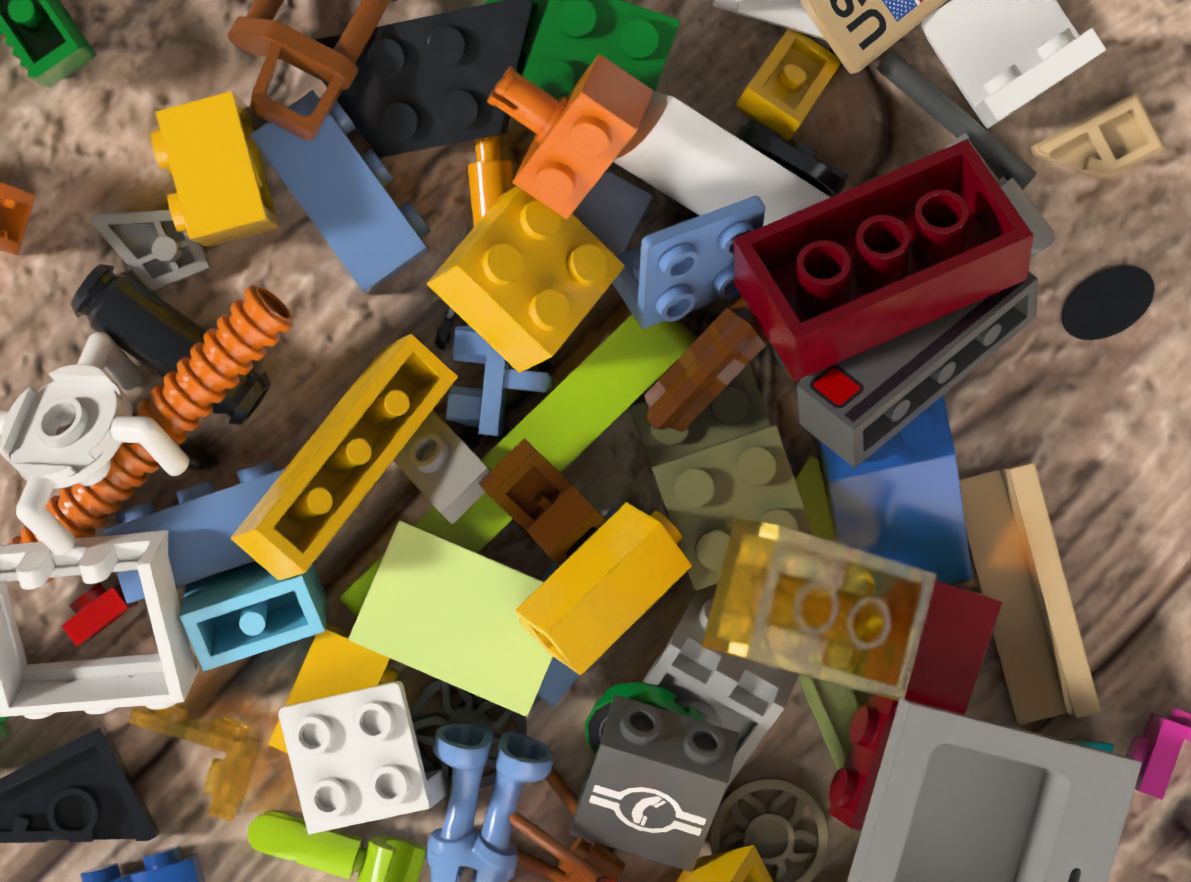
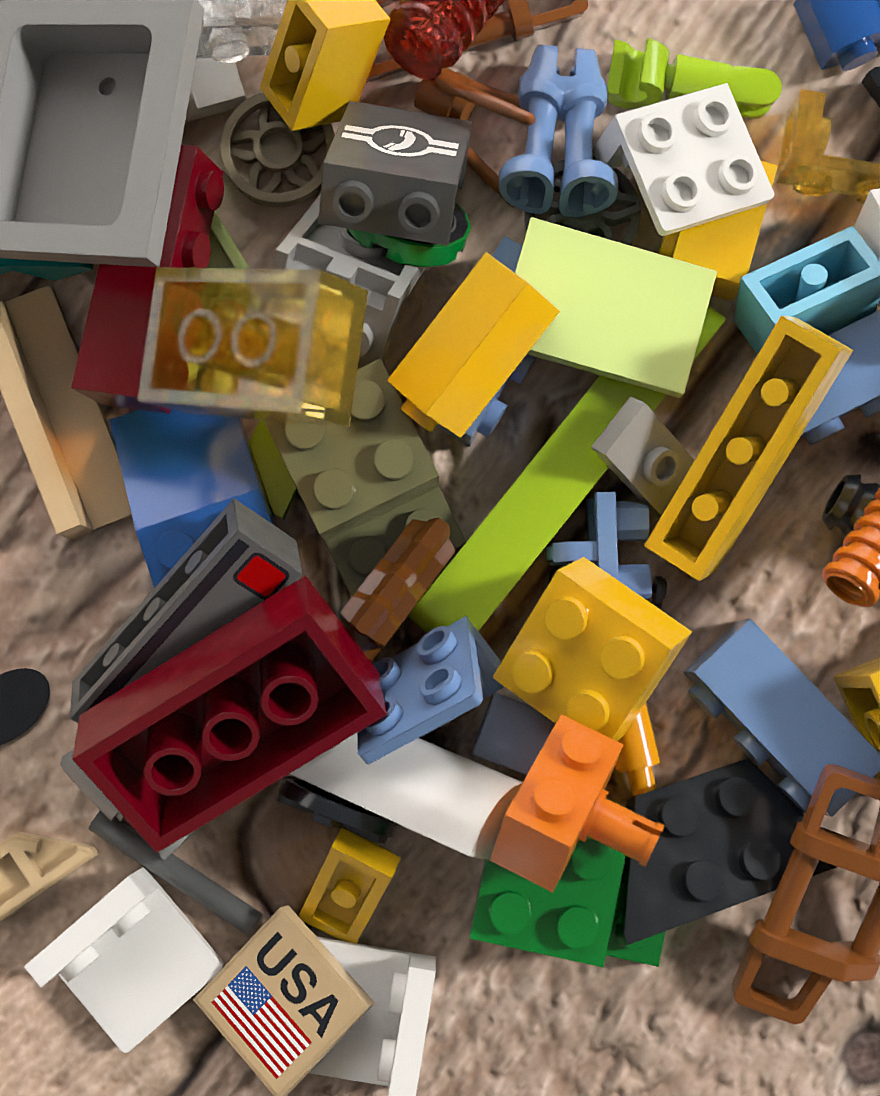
camera: 170 degrees right, 5 degrees down
reddish brown slope [479,438,607,566] -> none

